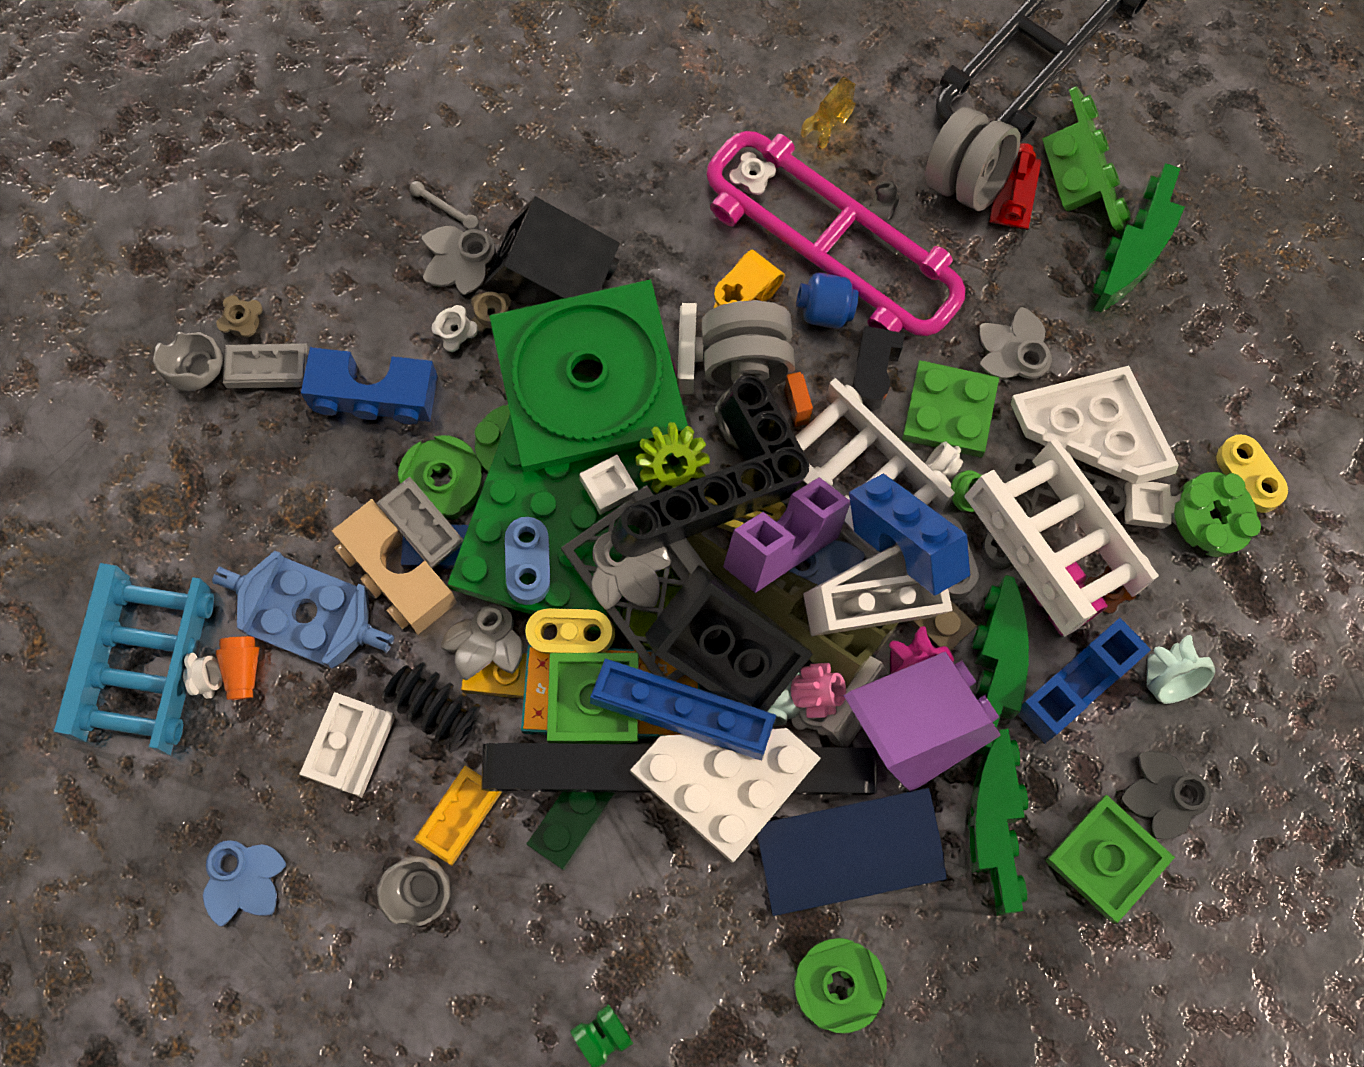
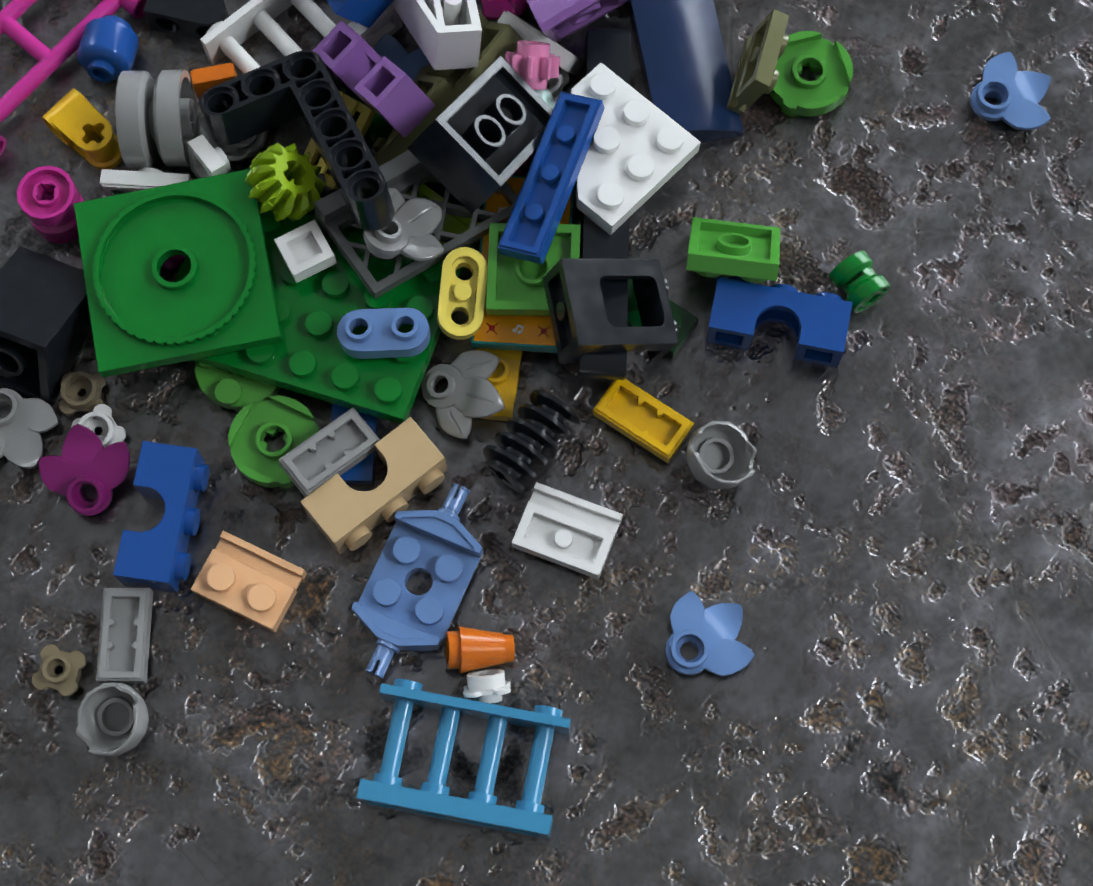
camera: 85 degrees left, 0 degrees up
none -> dark pink wheel [17,165,84,244]
none -> magenta plate [39,424,130,516]
none -> white plate [187,134,231,179]
none -> light nougat plate [191,530,307,633]
none -> black window [543,258,678,363]
none -> bright green plate [686,217,780,283]
none -> blue arch [705,276,853,368]
none -> olive plate [726,9,789,115]

